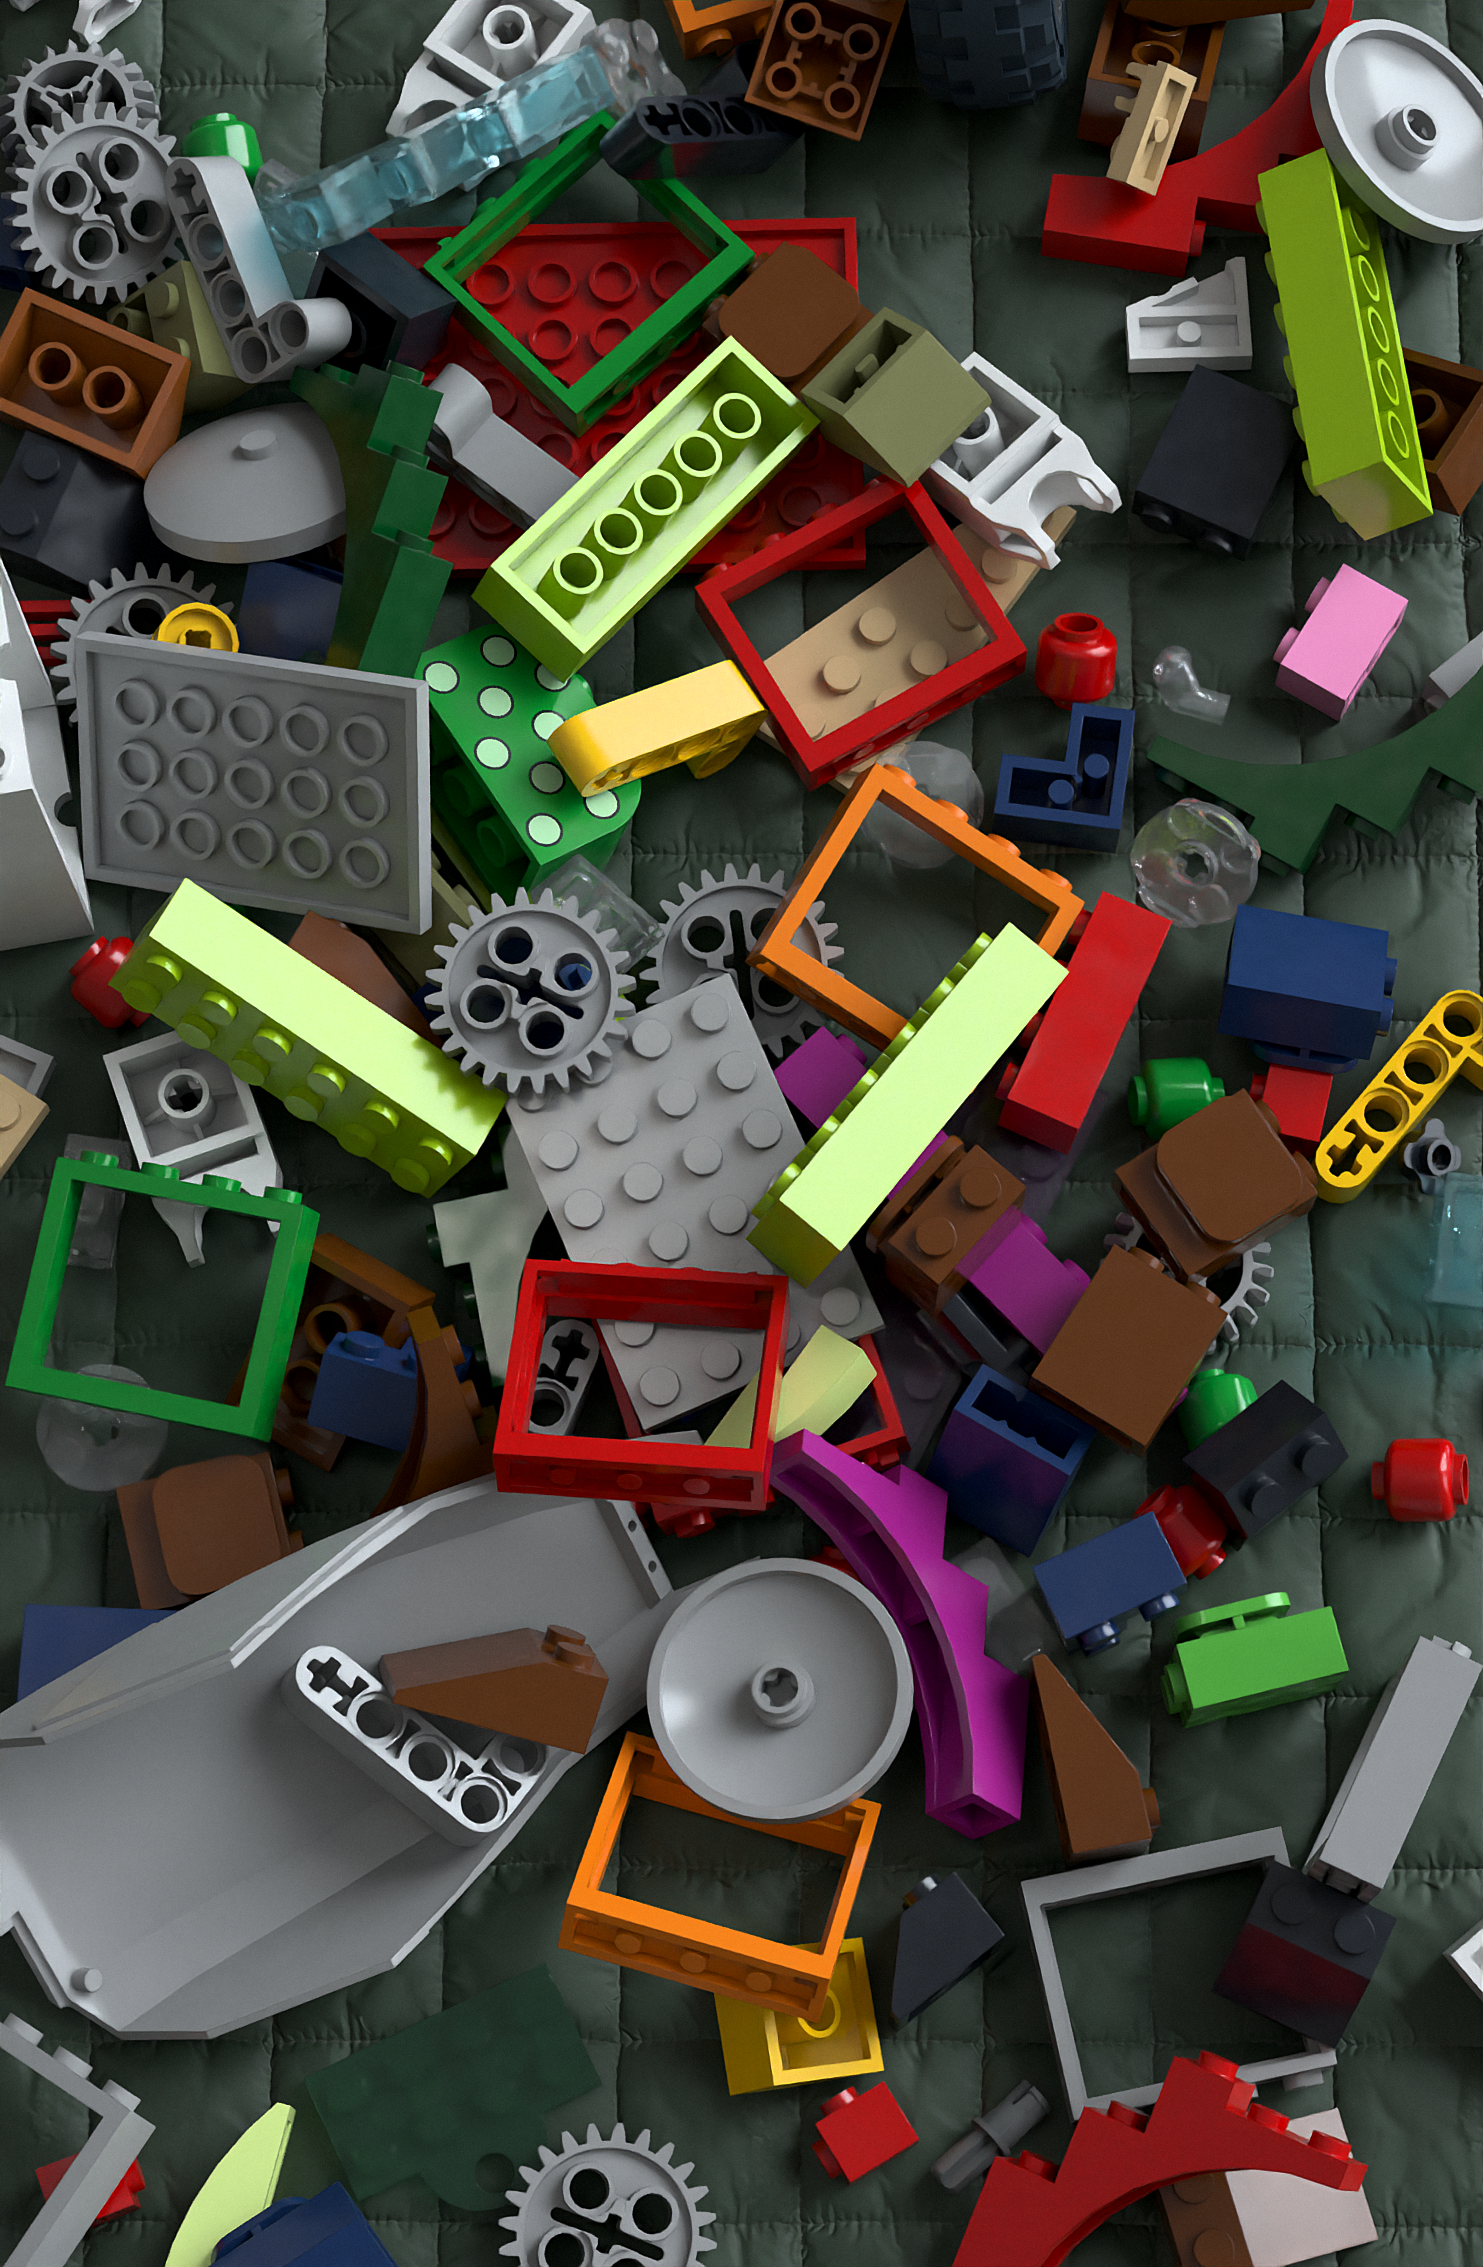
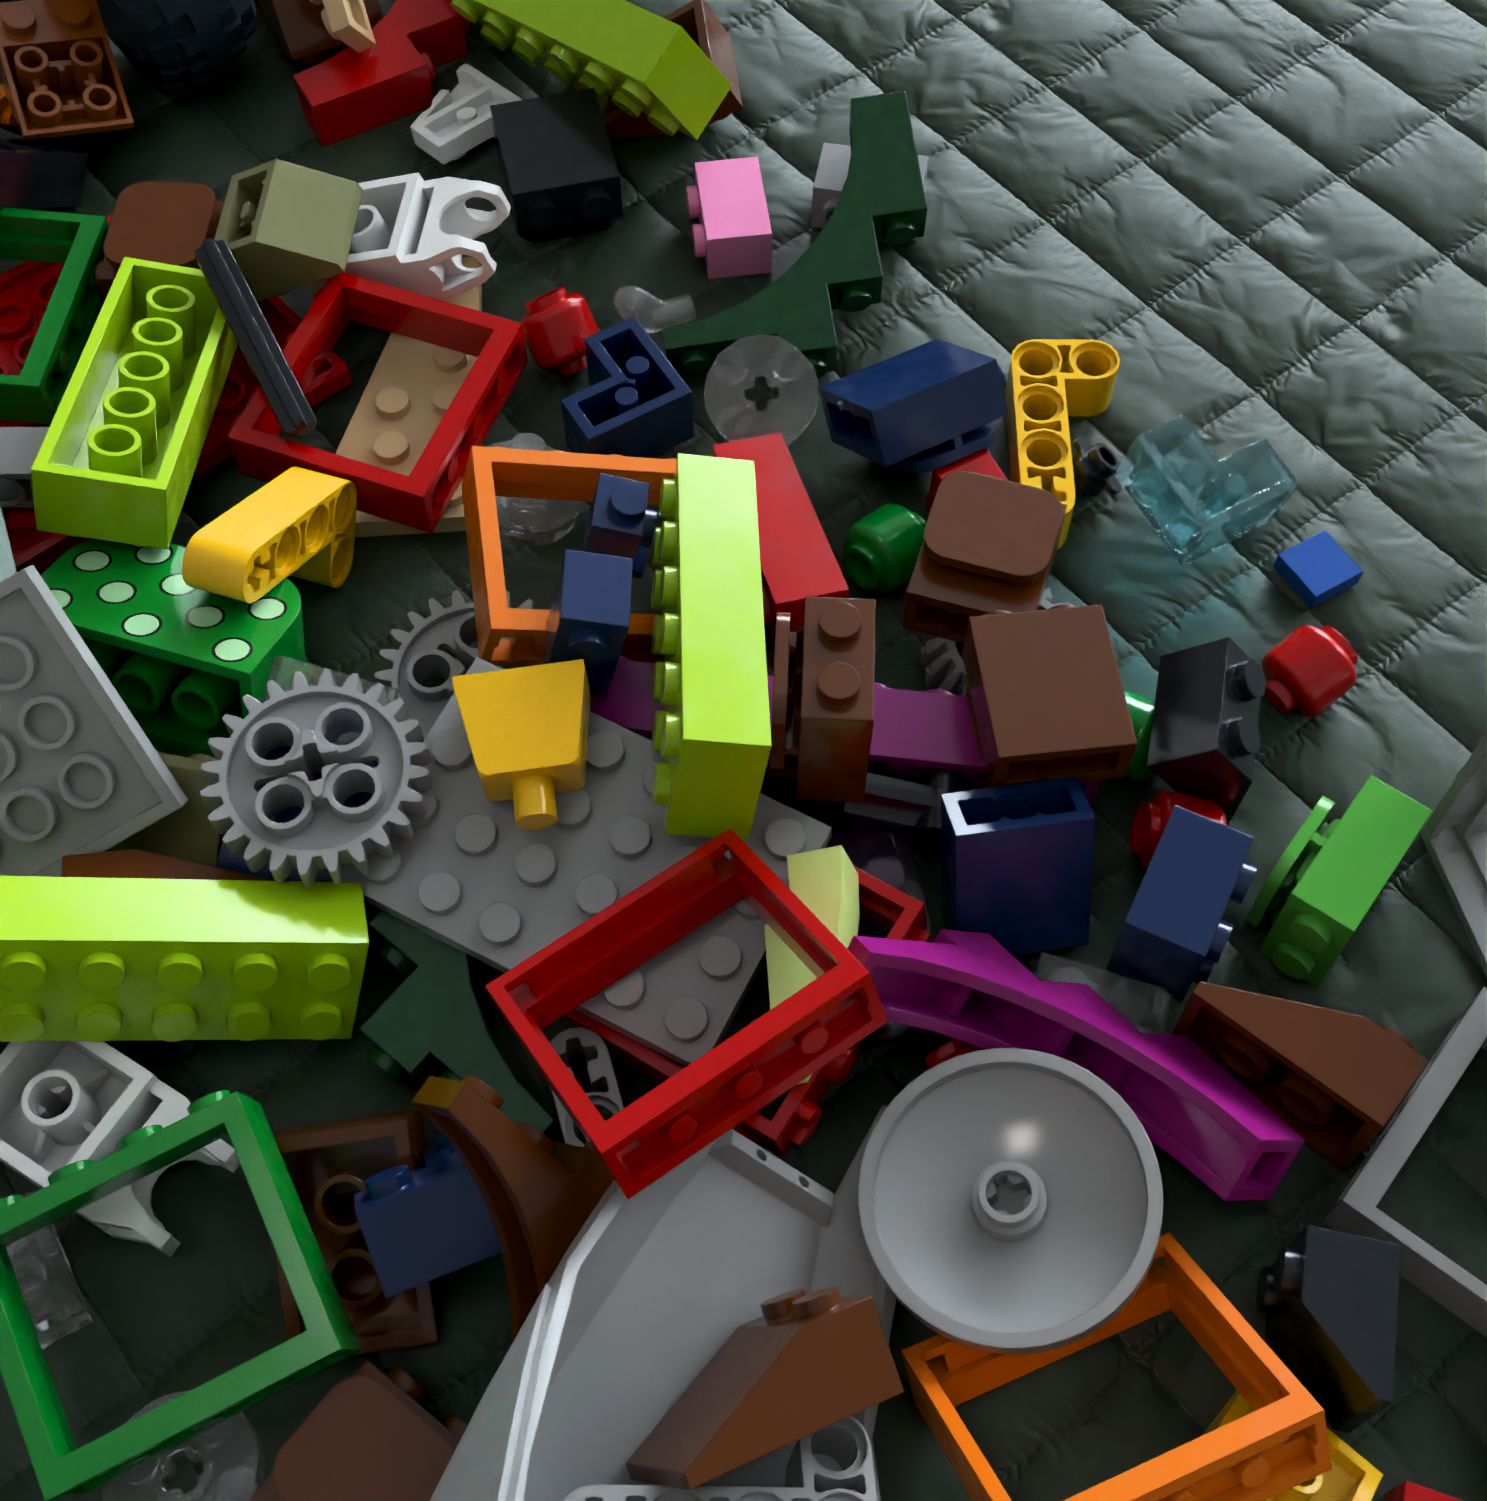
camera: 40 degrees left, 15 degrees down
none -> black axle [195,238,317,438]
none -> yellow torso [452,659,591,830]
none -> dark blue brick [544,549,633,697]
none -> dark blue brick [582,473,657,579]

